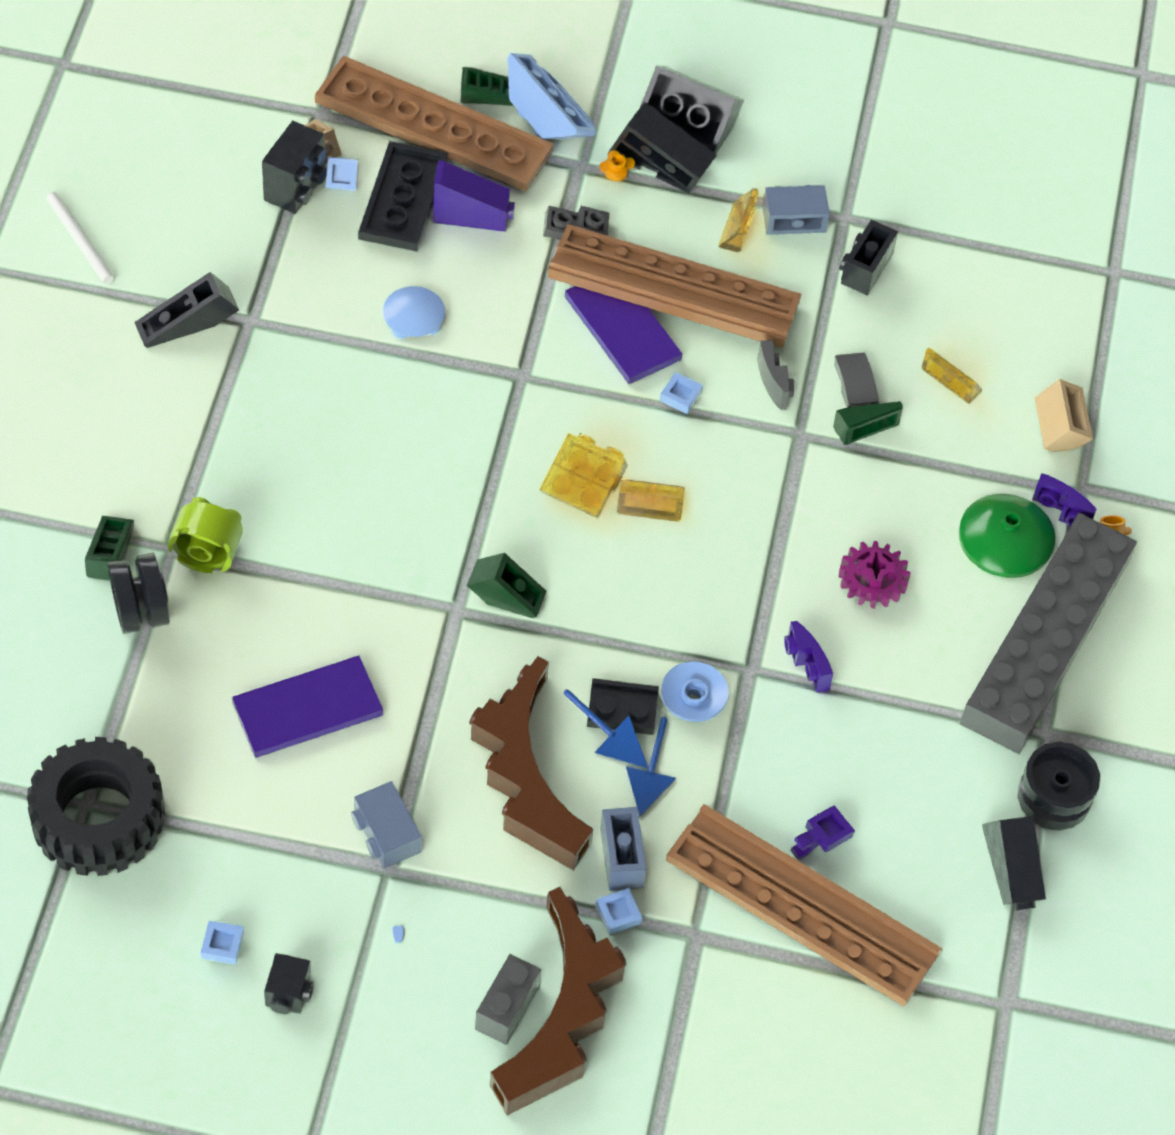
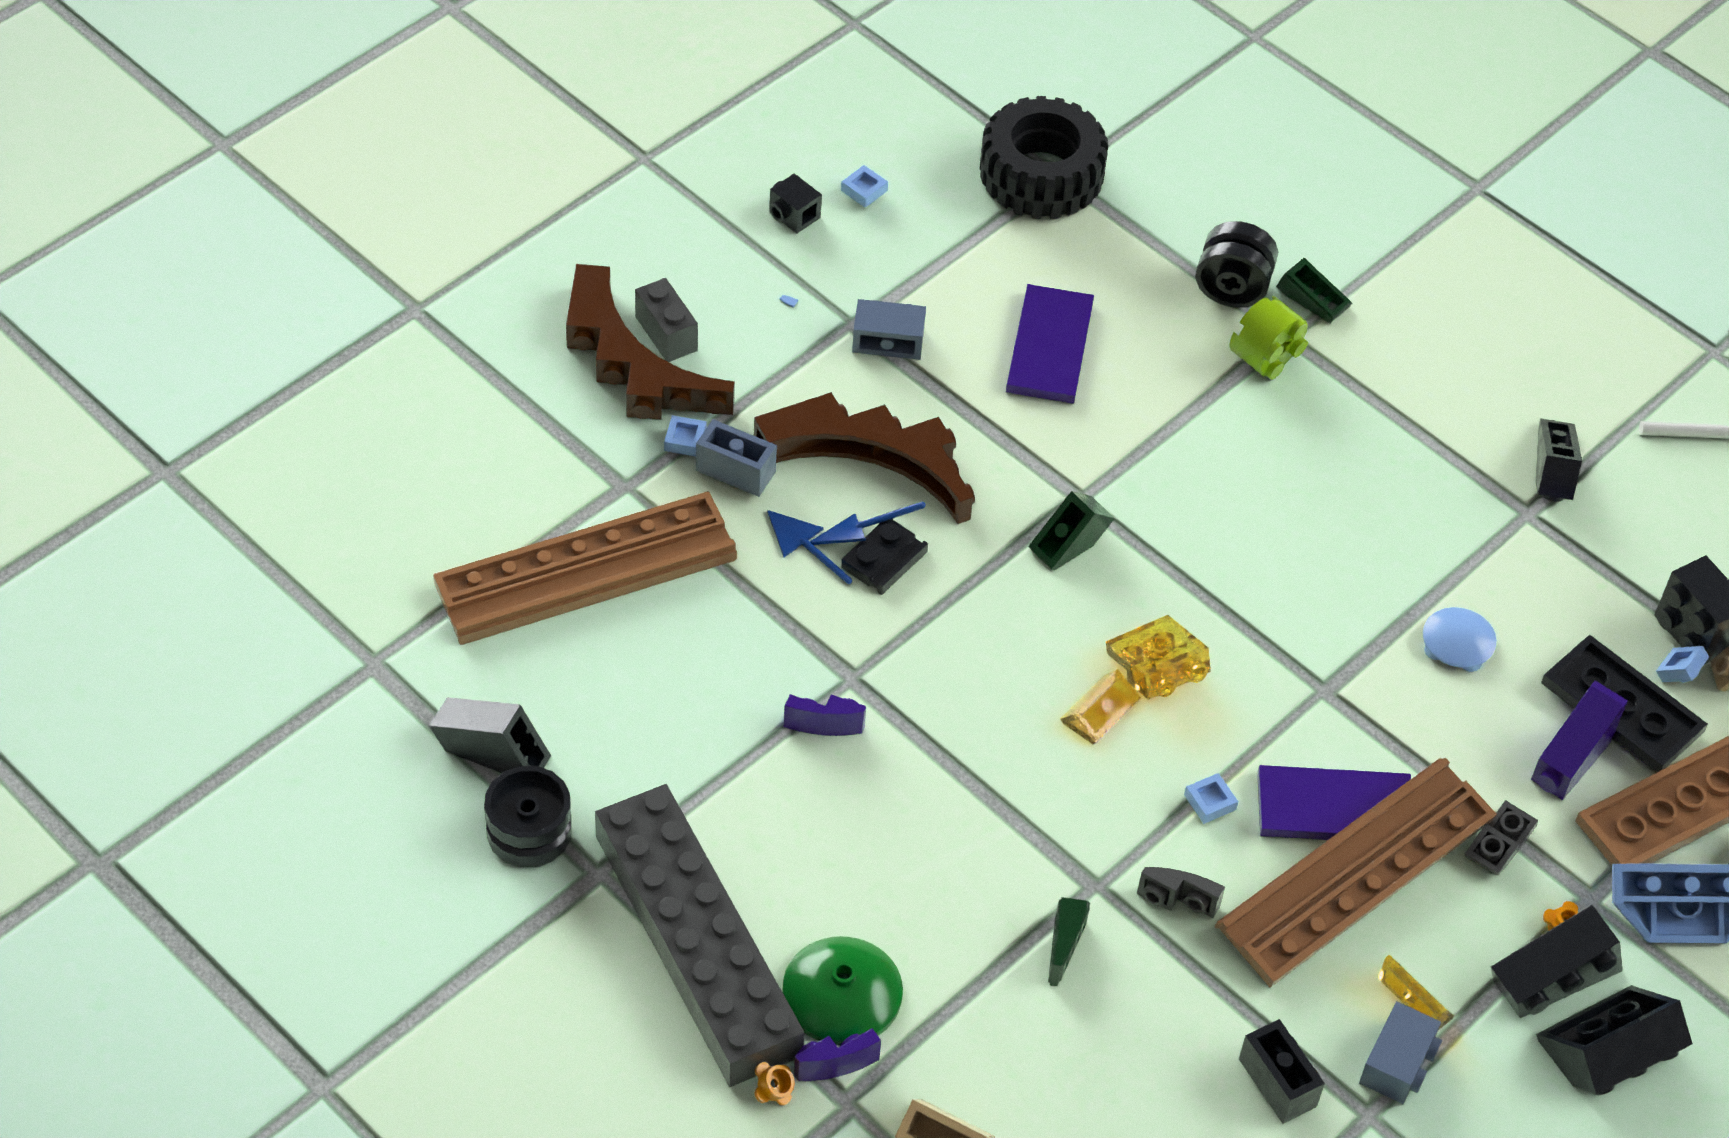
camera: 125 degrees right, 5 degrees down
light blue dish [661,661,728,722] -> none
dark purple plate [790,805,855,861] -> none
dark grey slope [834,352,879,408] -> none
magenta gear [838,541,911,609] -> none
clear yellow slope [921,347,982,404] -> none

